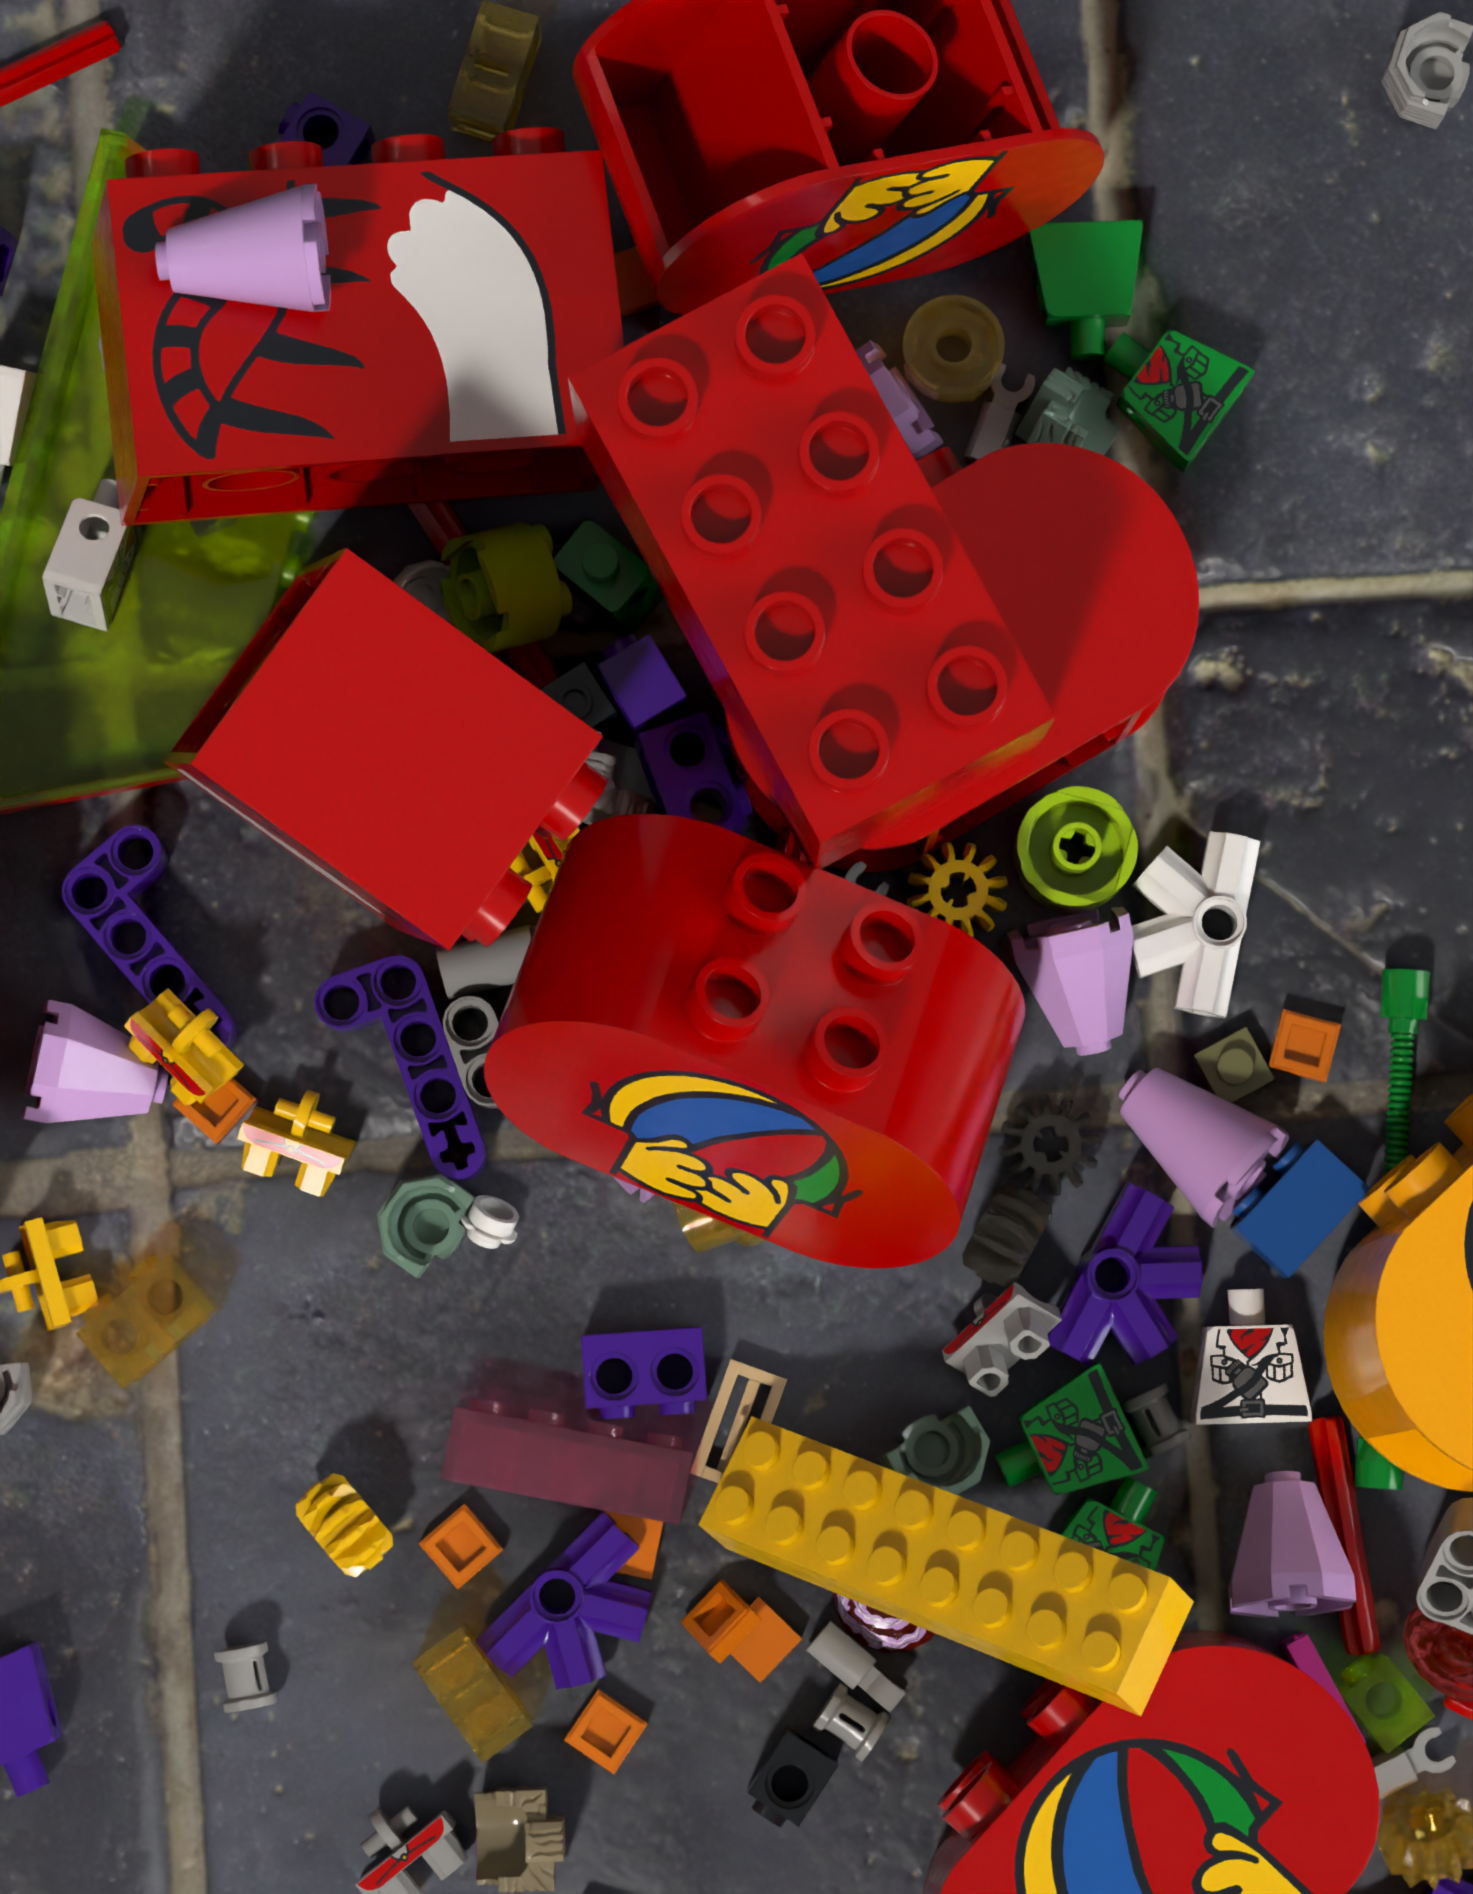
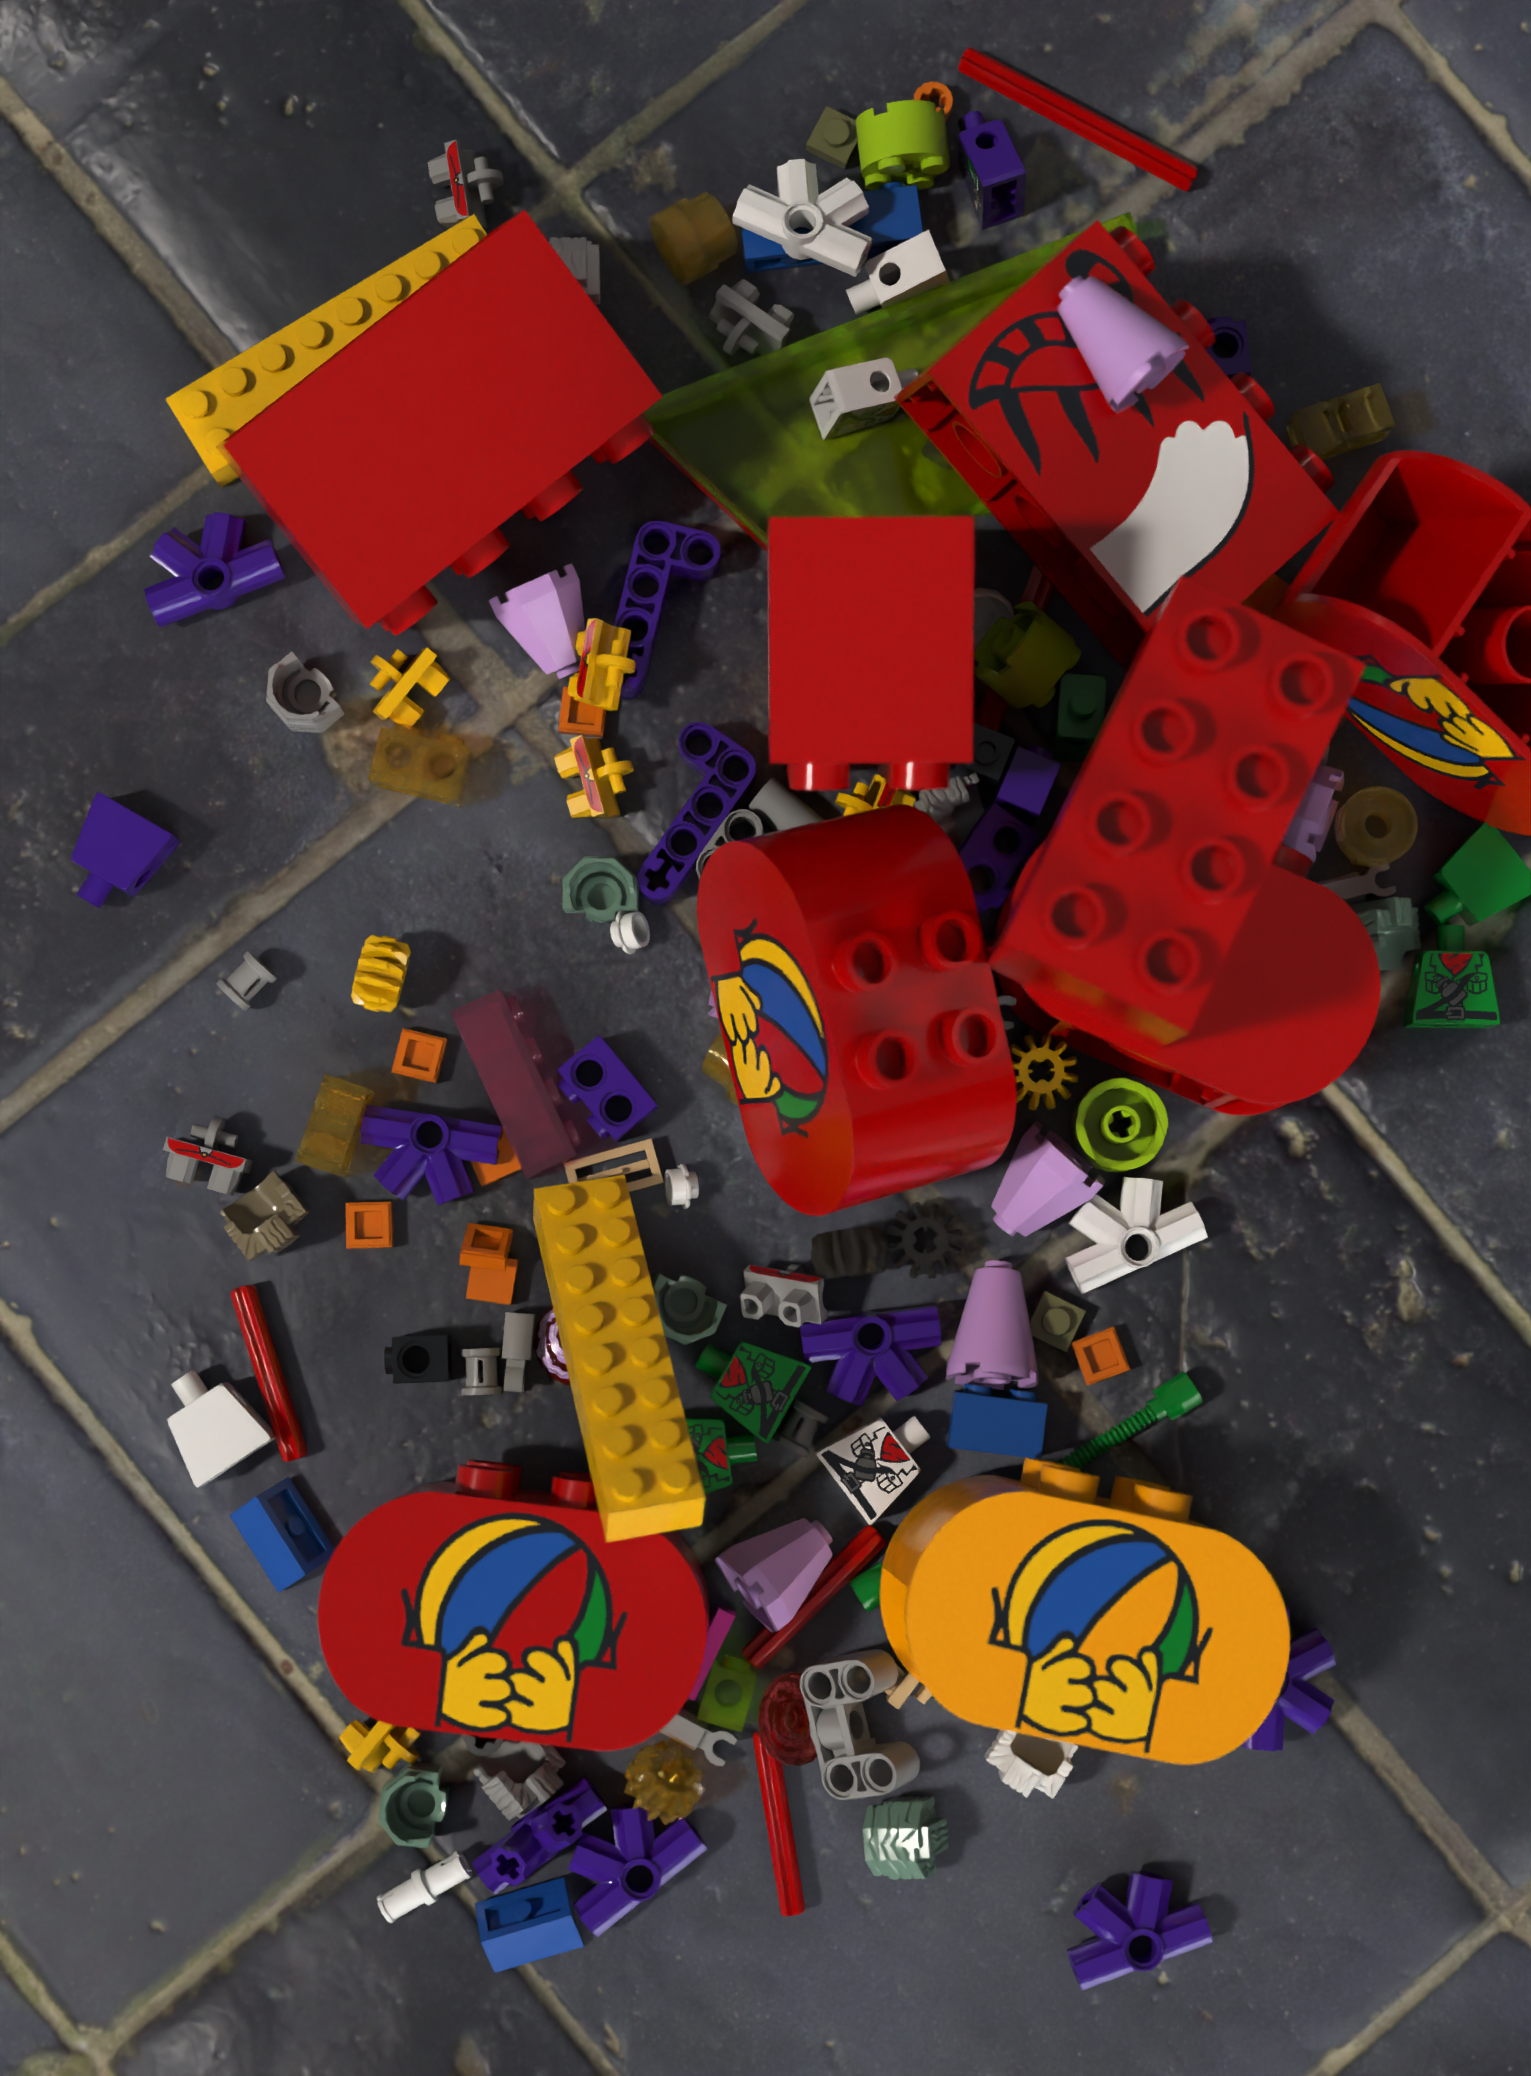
camera: 50 degrees right, 0 degrees up
none -> white plate [664,1164,699,1209]

